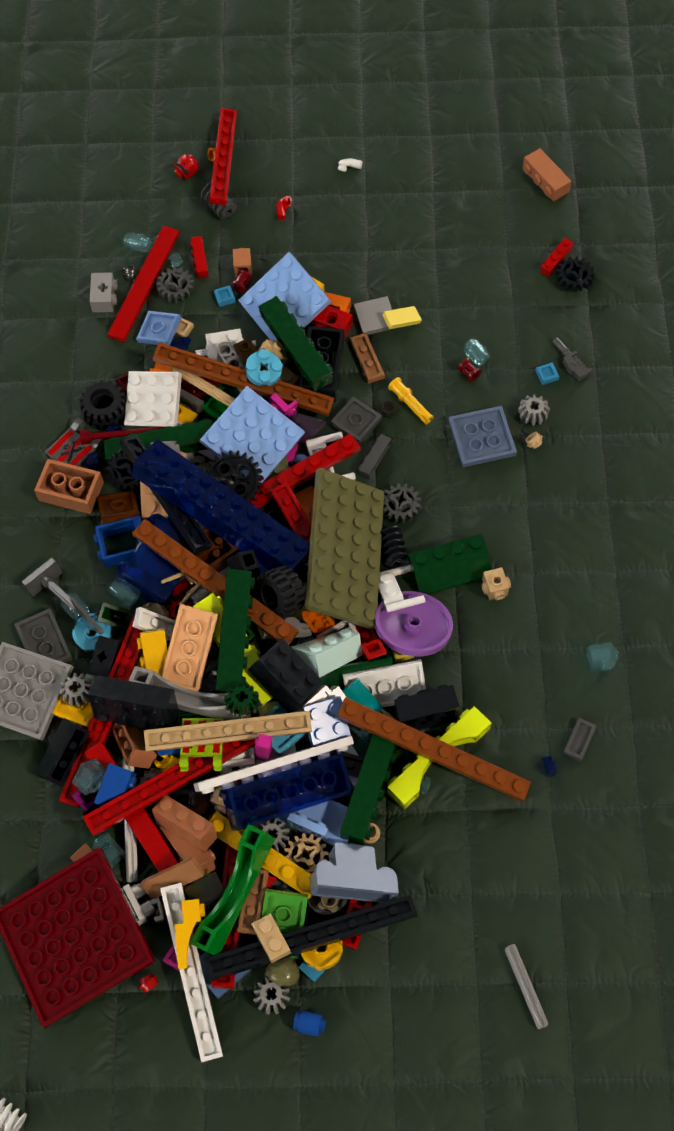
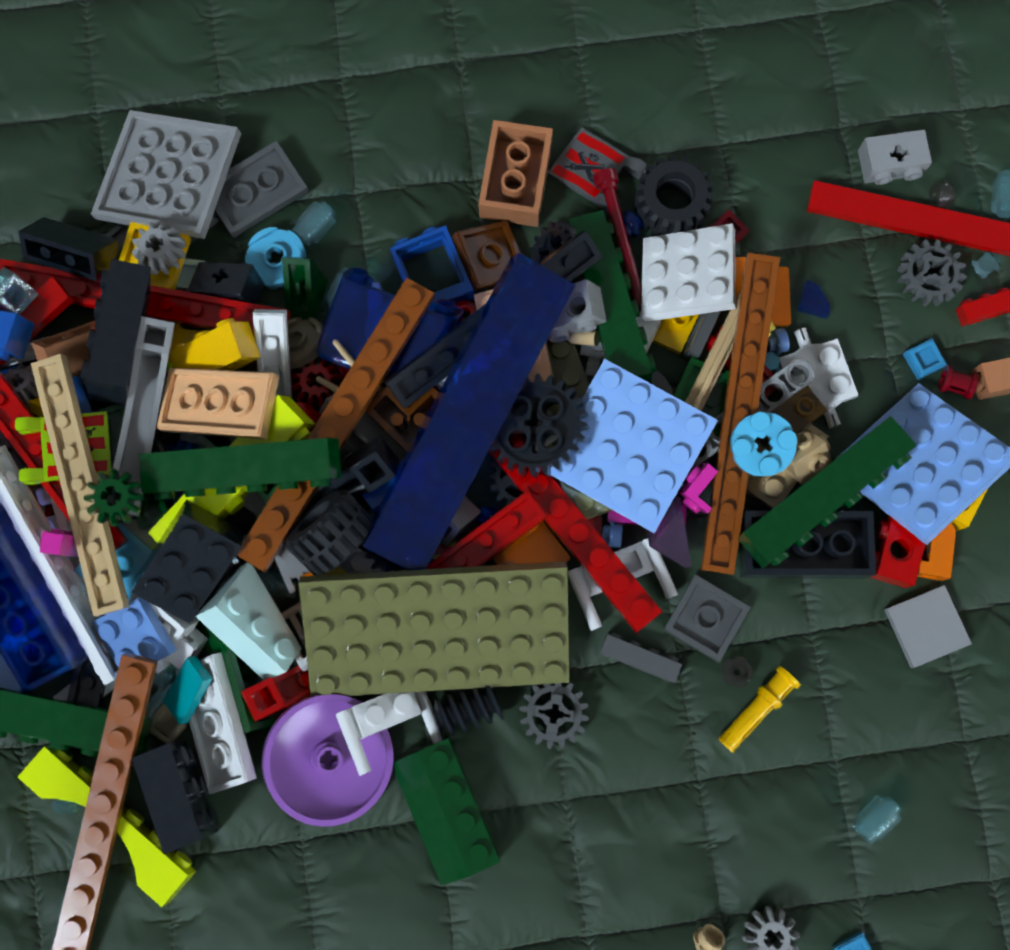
camera: 85 degrees right, 15 degrees up
dark grey piece [22,558,104,634] -> none
clear blue plate [85,452,101,470] -> none
medium blue tile [136,311,181,346] -> none
tan tile [175,318,194,340] -> none
medium nougat tile [349,333,385,384] -> none
light yellow tile [382,306,422,329] -> none
sand blue plate [448,406,517,467] -> none
dark red bush [458,358,482,382] -> none
tan brick [481,567,511,600] -> none

